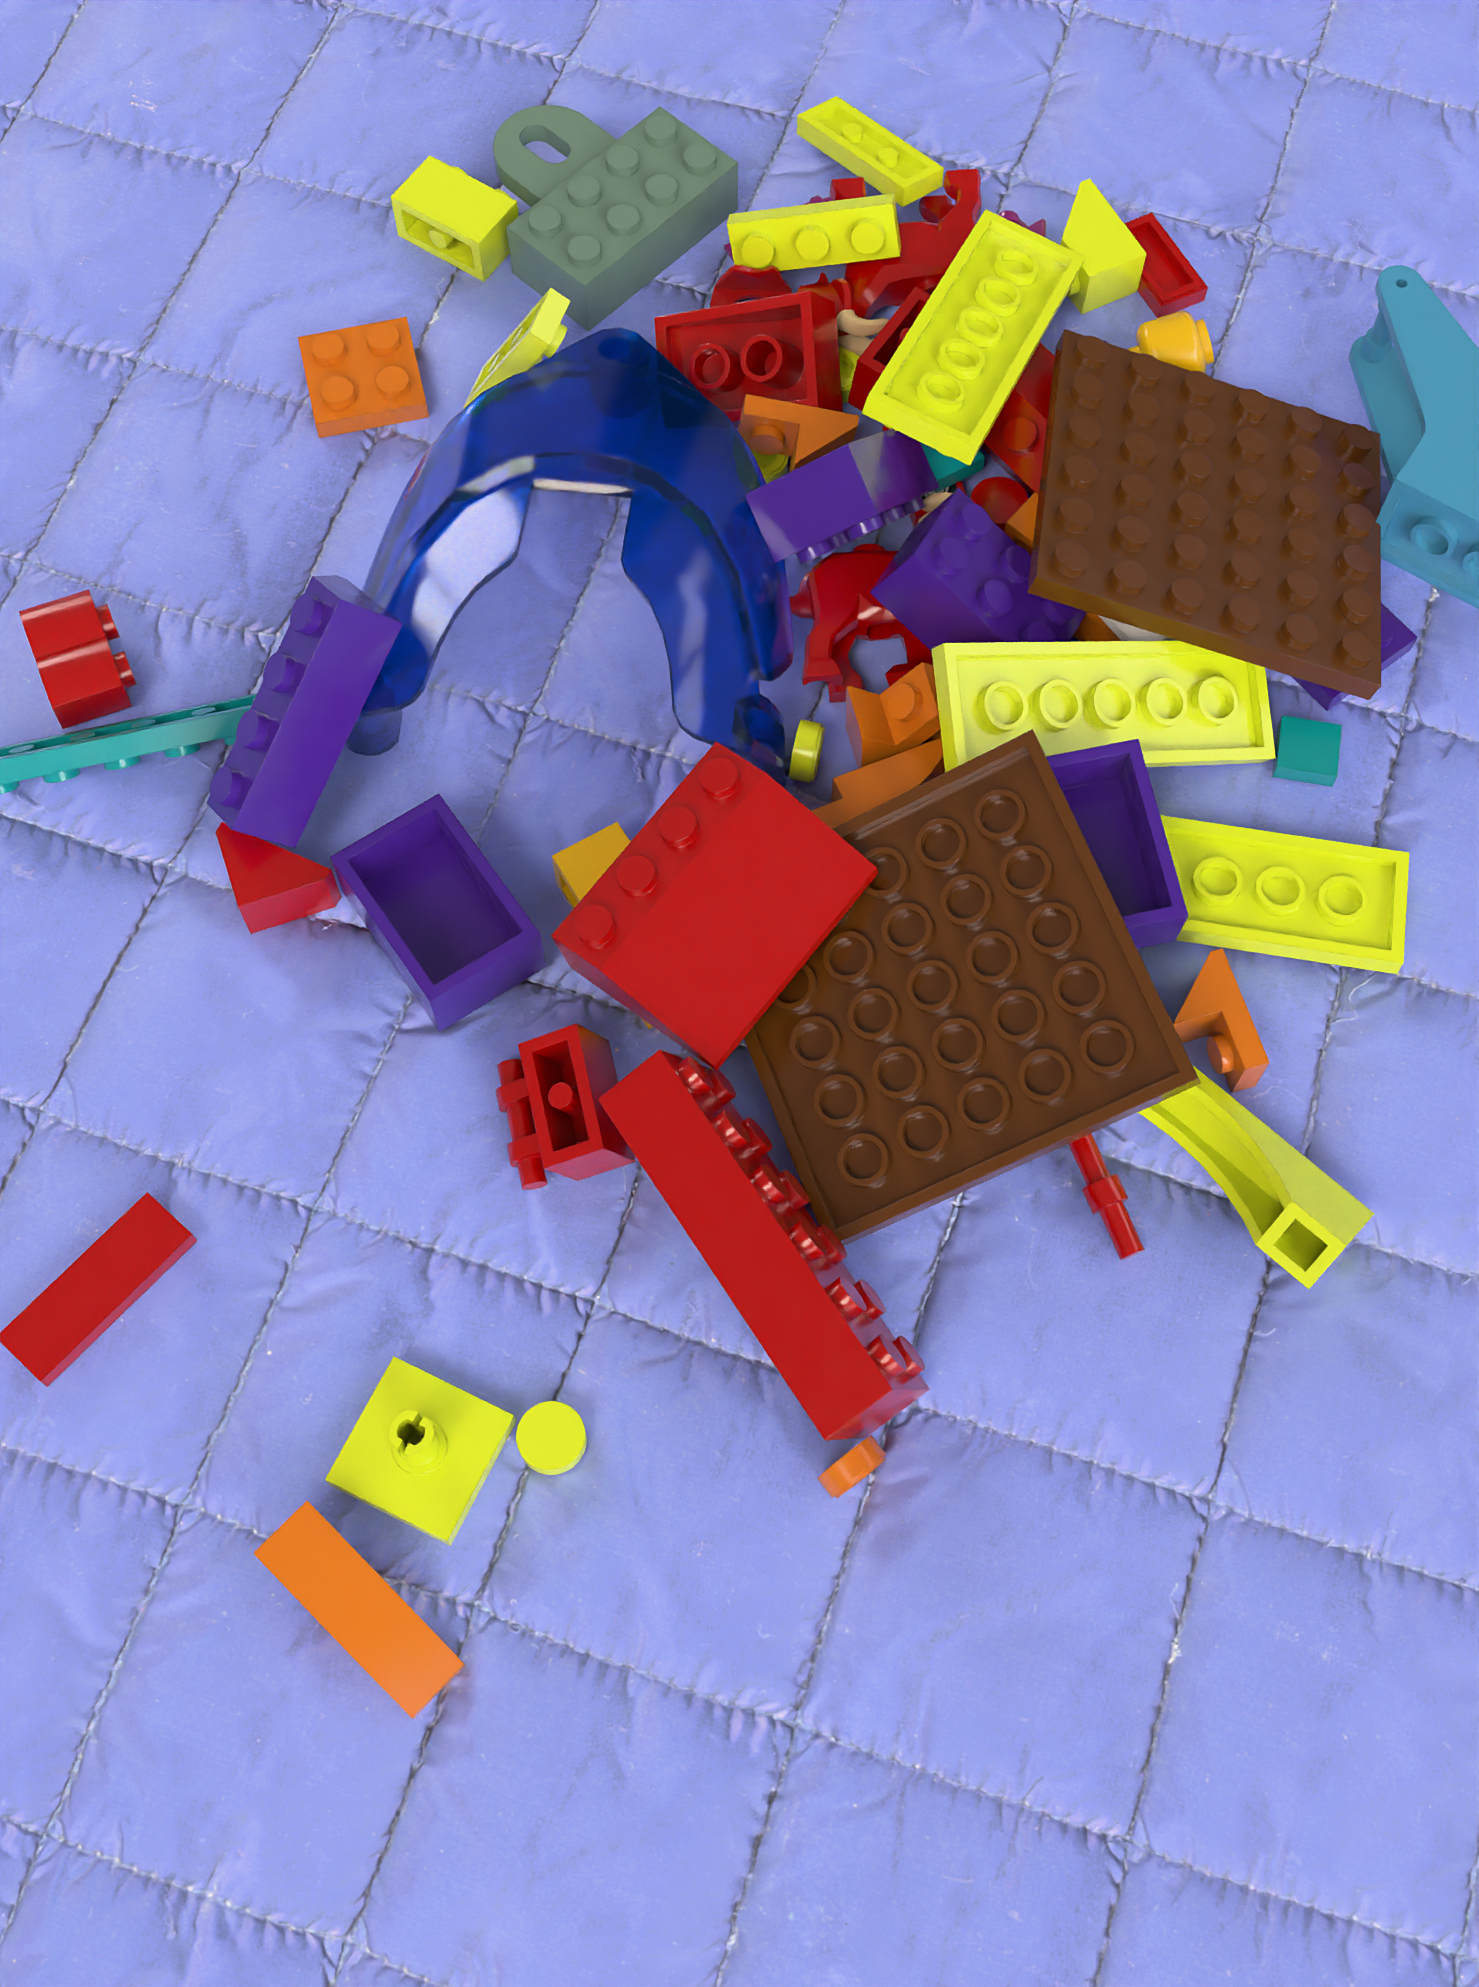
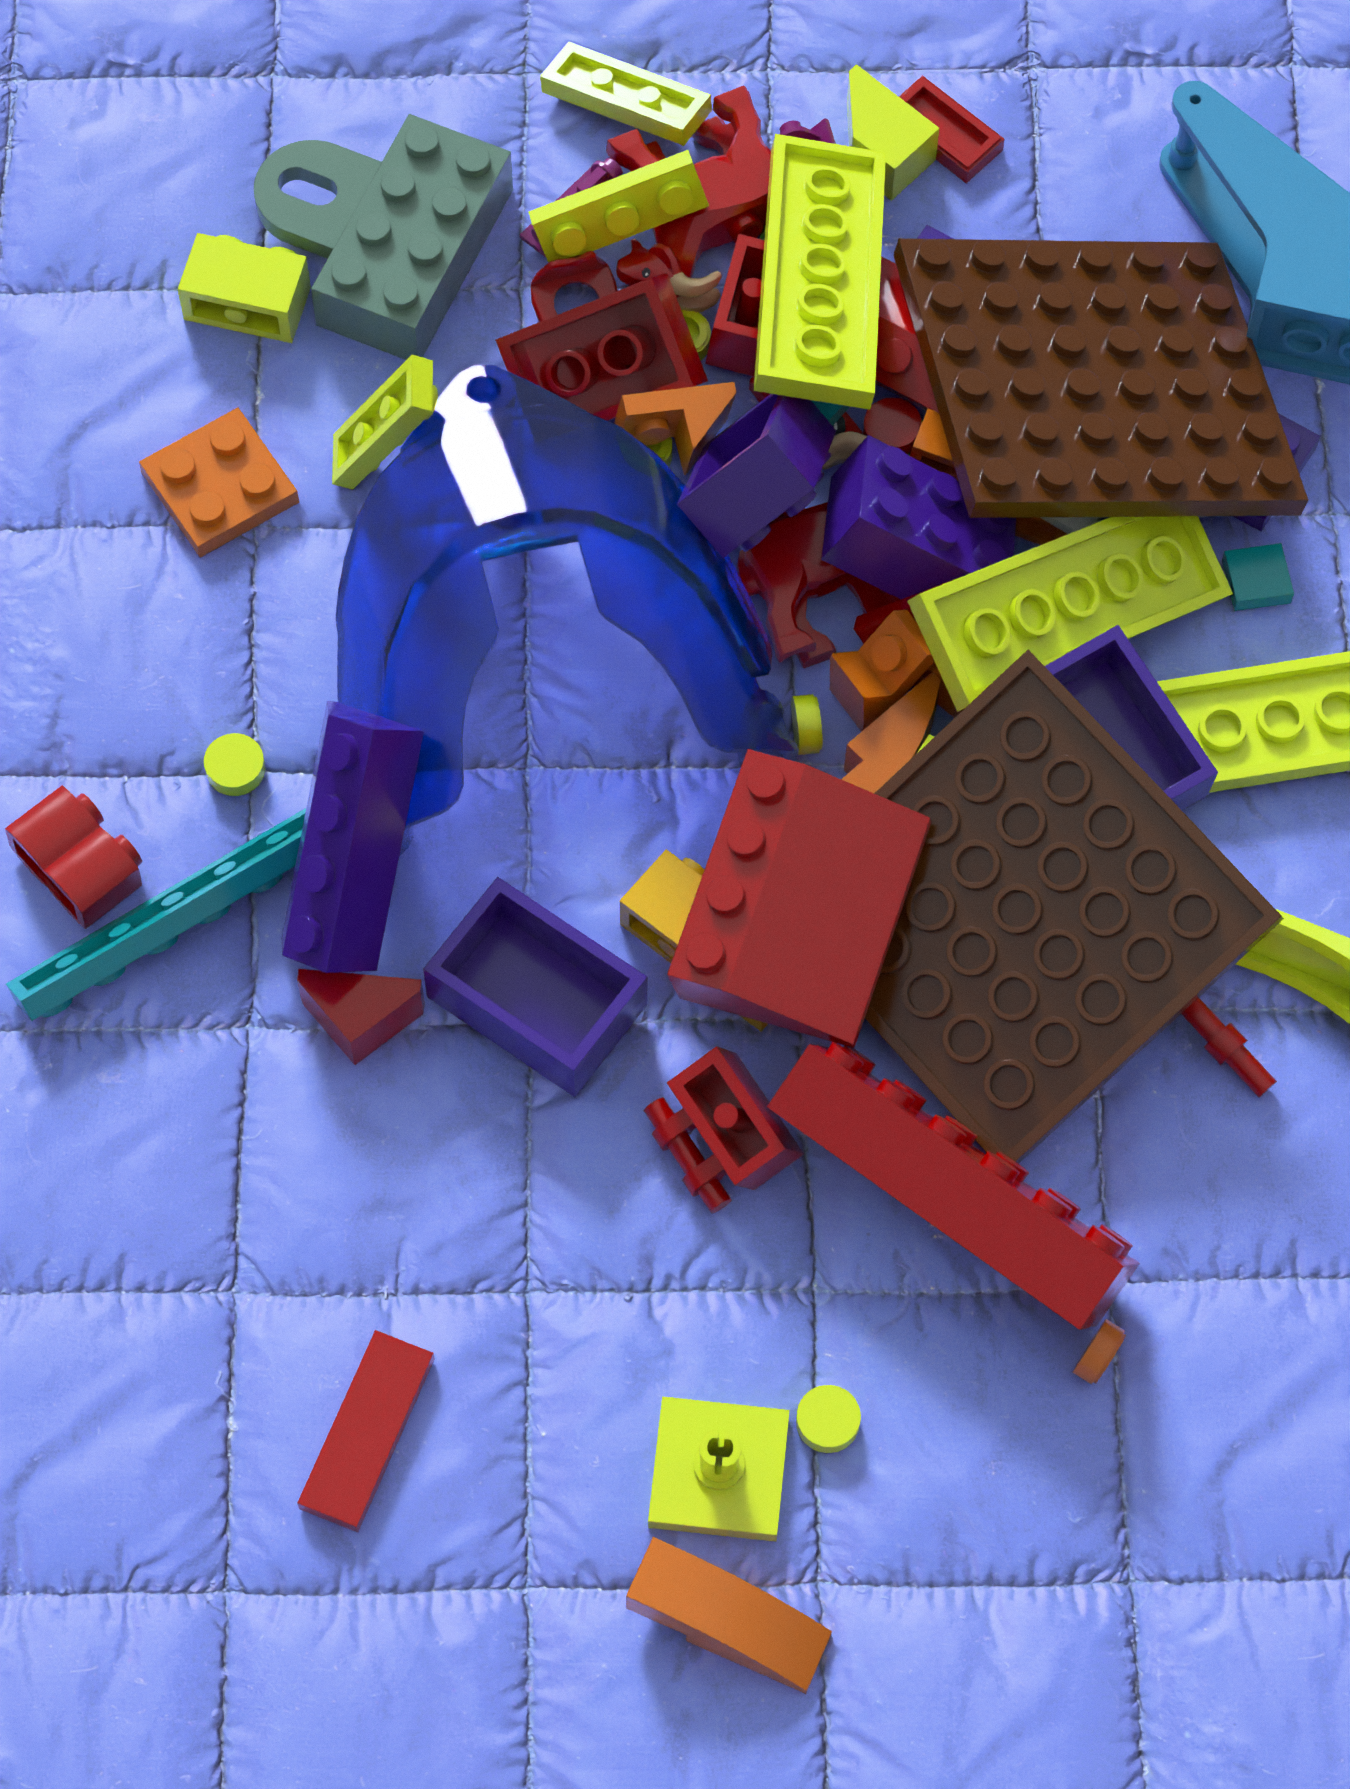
camera: 20 degrees left, 0 degrees up
yellow head [1127,311,1214,374] -> none
orange slope [1173,948,1270,1093] -> none
none -> neon yellow tile [204,733,265,796]

